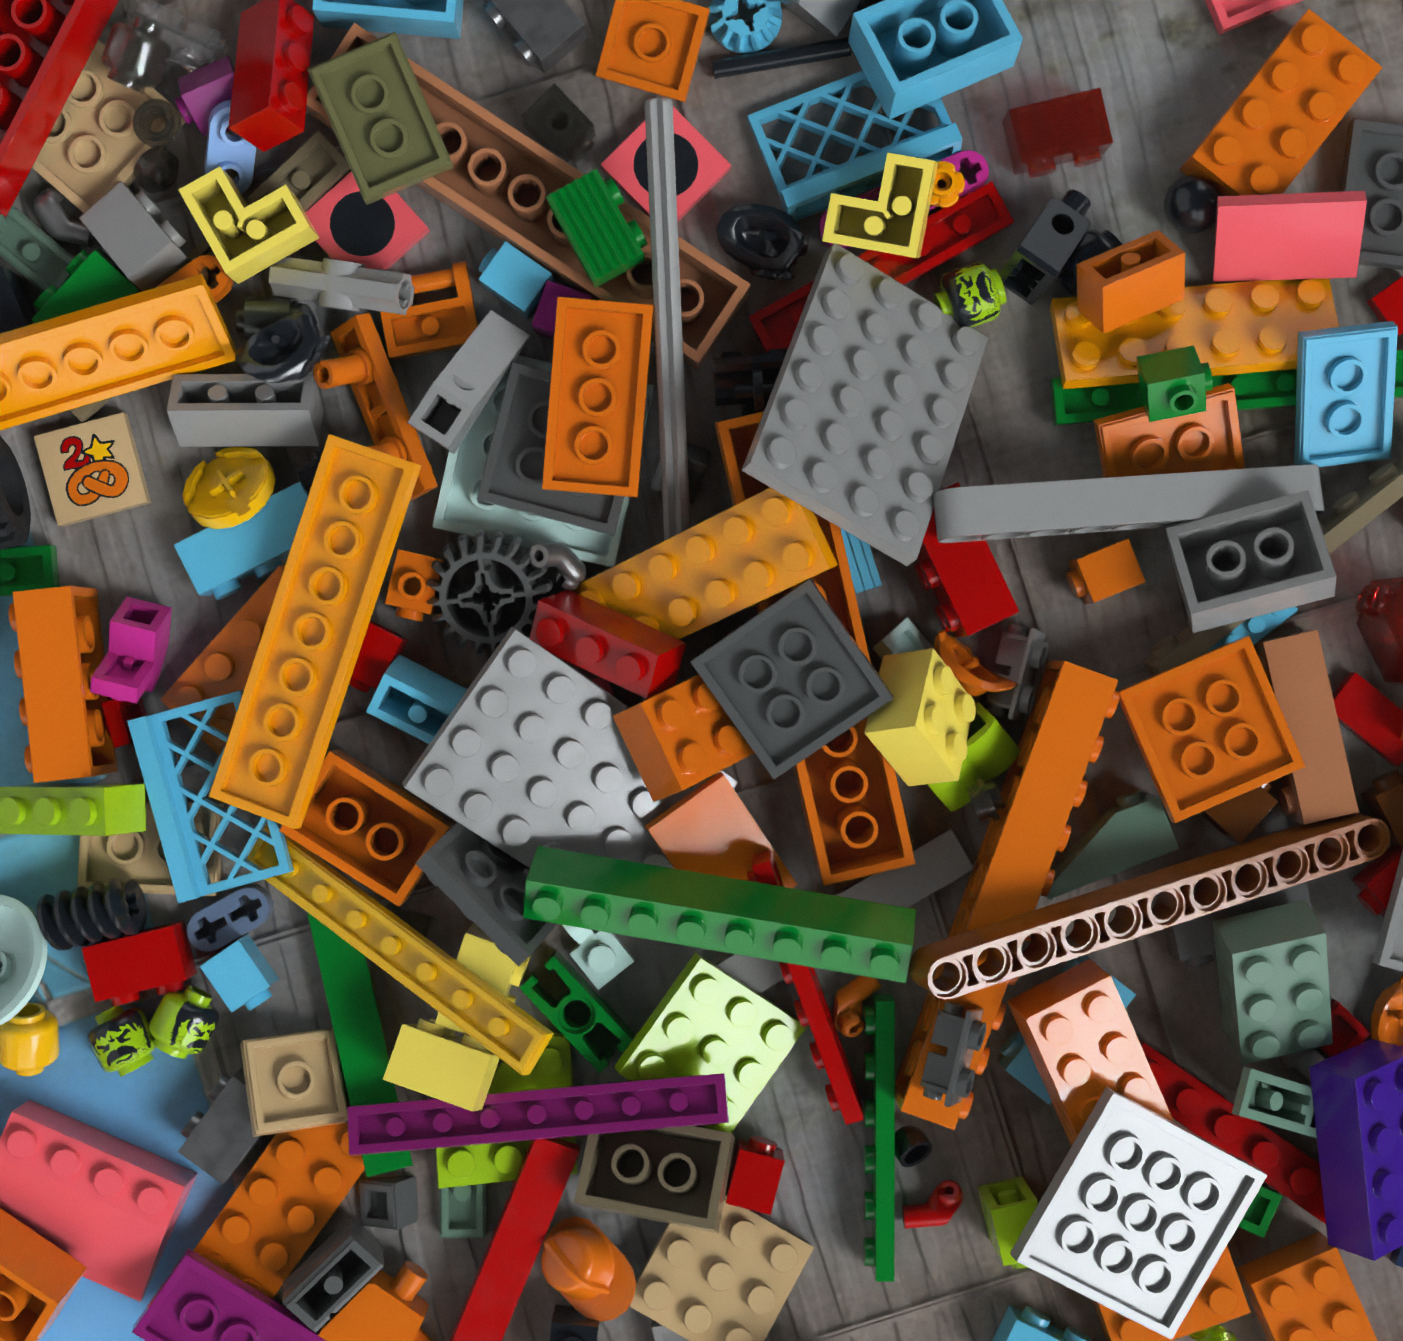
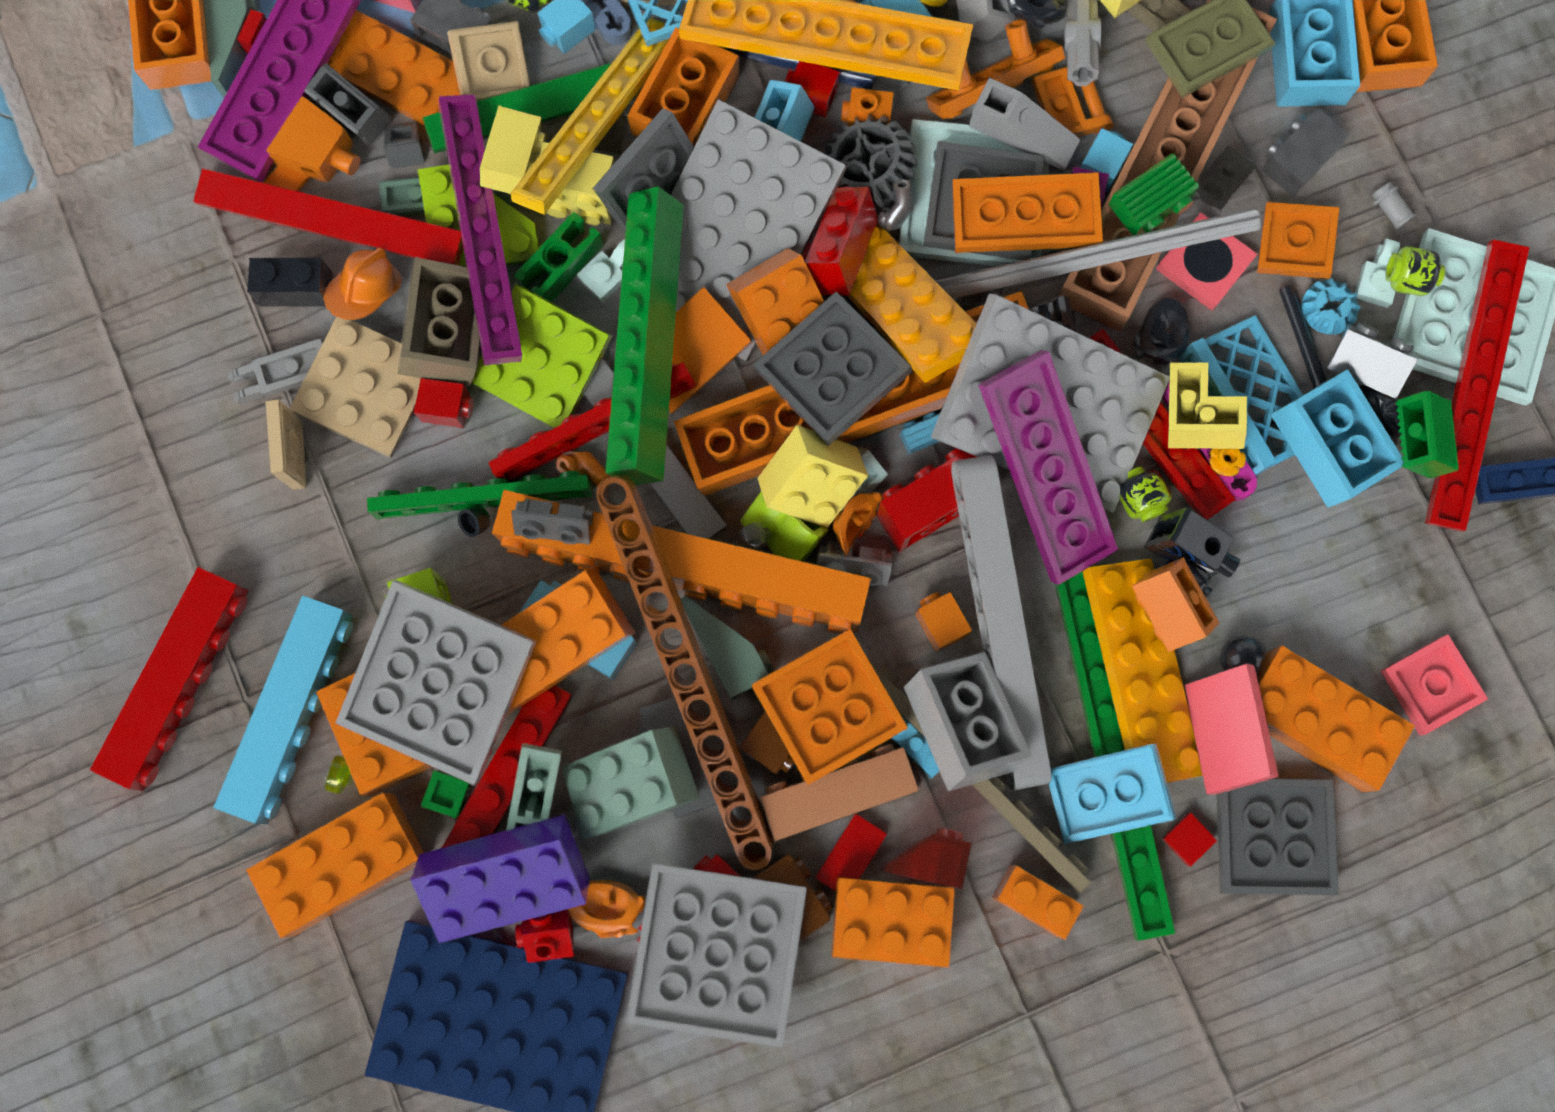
camera: 90 degrees right, 10 degrees down
tile [305,171,430,270] -> none
red arm [902,1180,964,1229] -> none
clear red brick [1002,88,1113,178] -> none
orange tile [1094,383,1245,478] -> none
green brick [1137,345,1213,422] -> none
red tile [1318,999,1371,1058] -> none
none -> magenta plate [978,350,1118,585]

